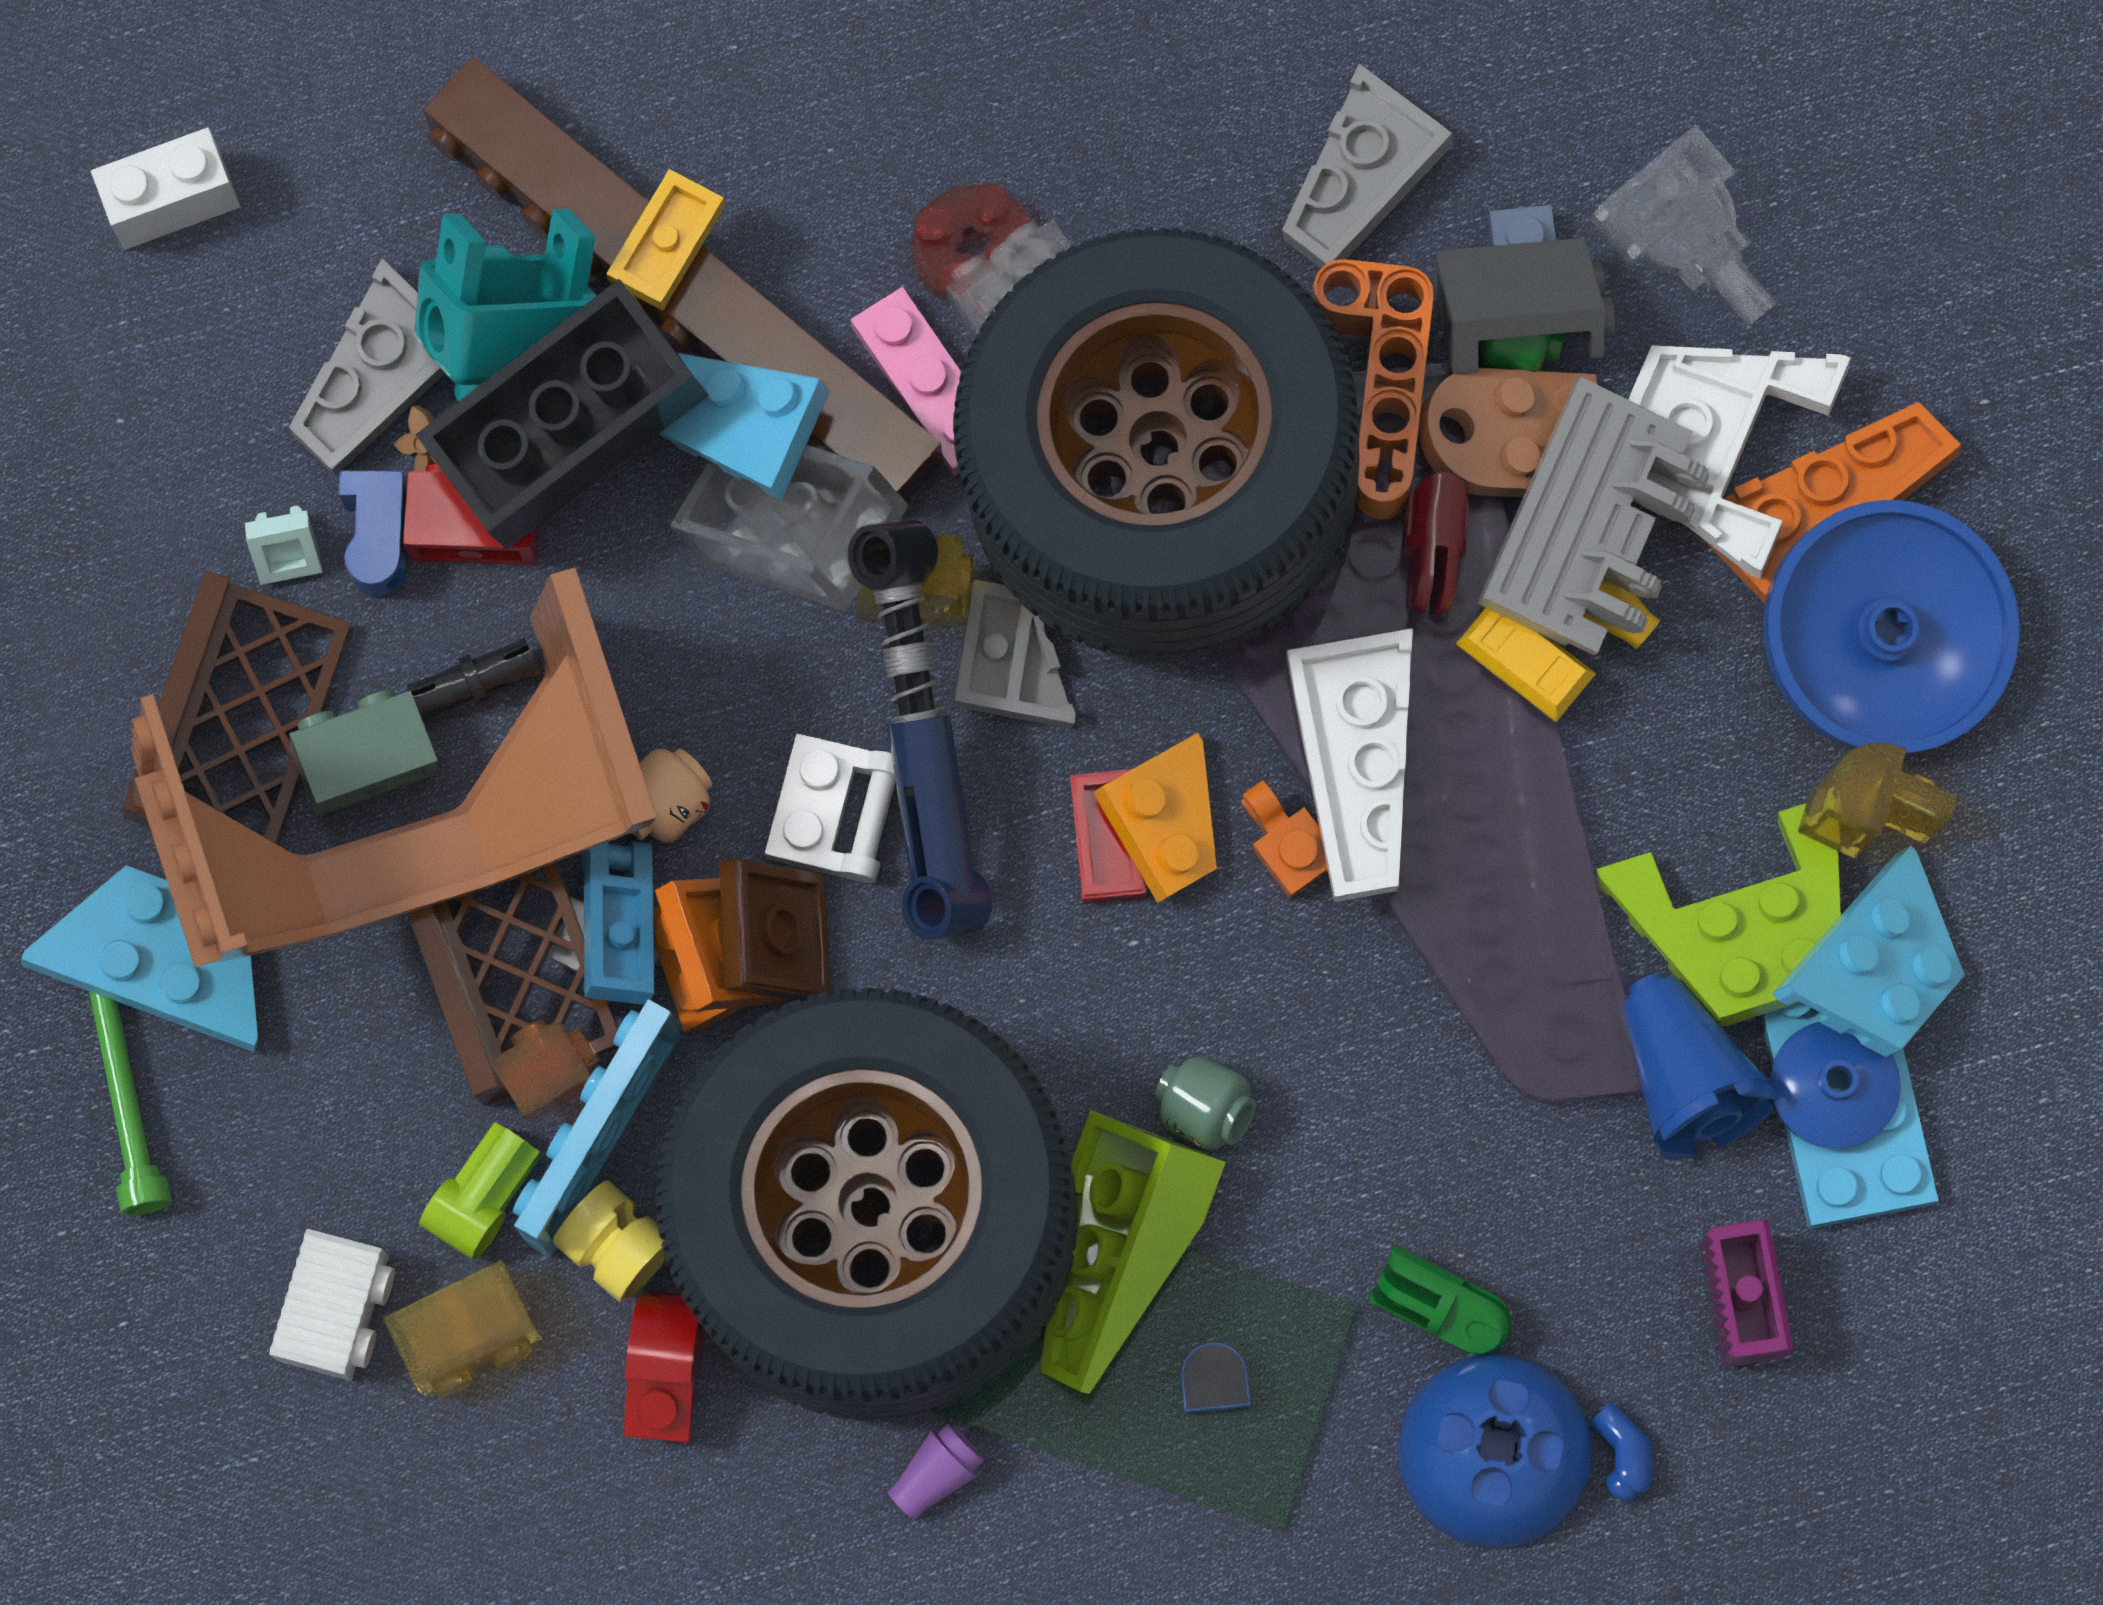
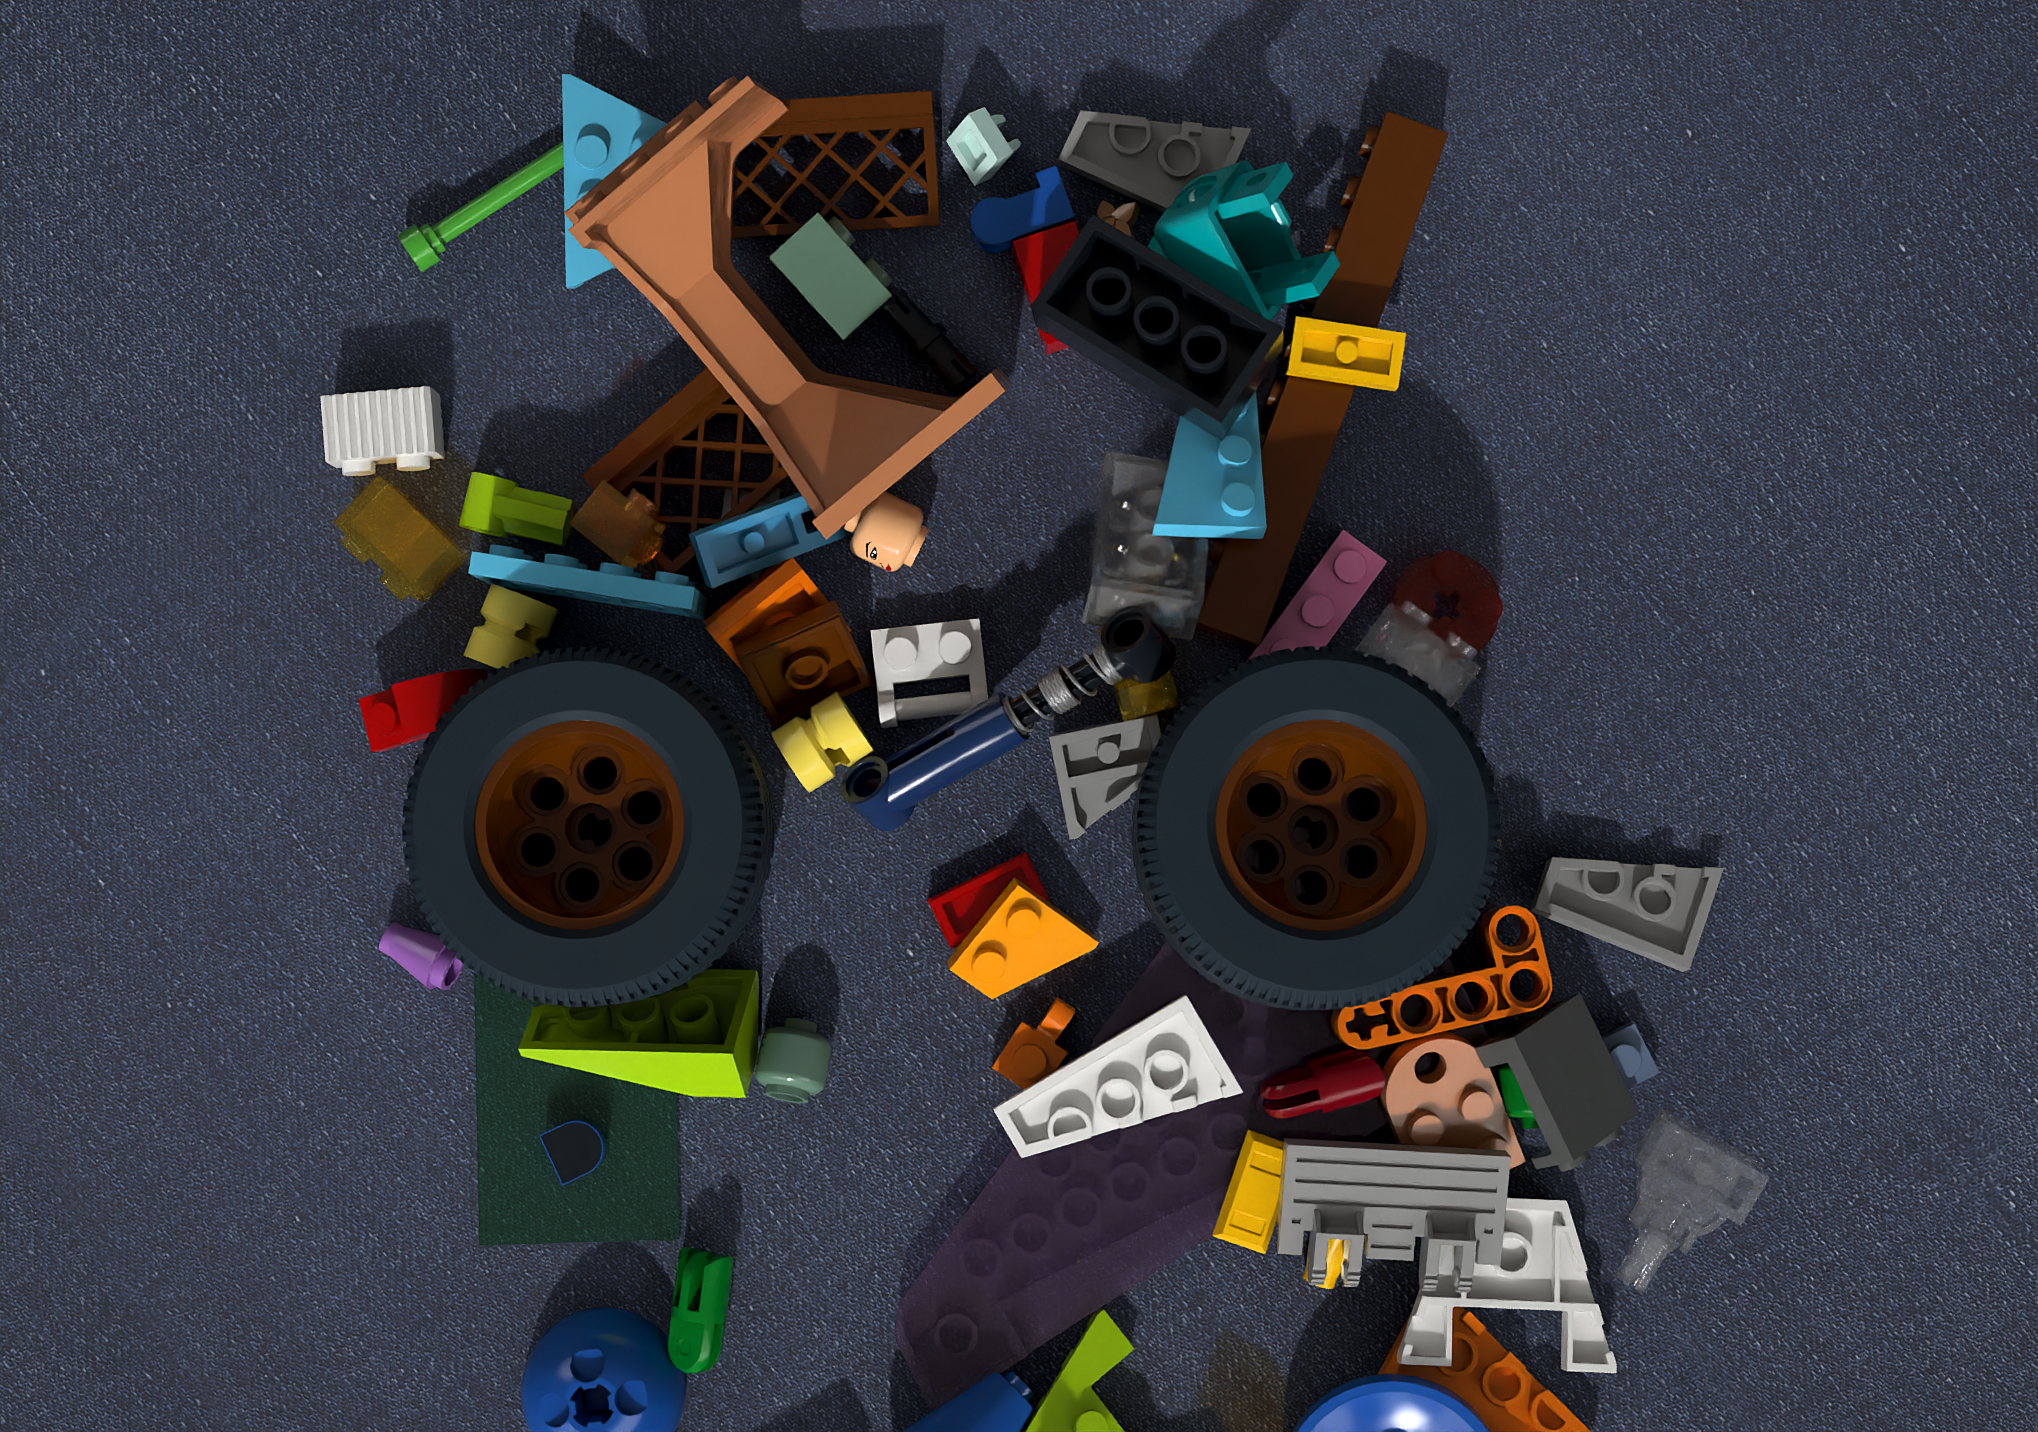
camera: 65 degrees right, 10 degrees up
none -> light yellow wheel [771,691,875,793]

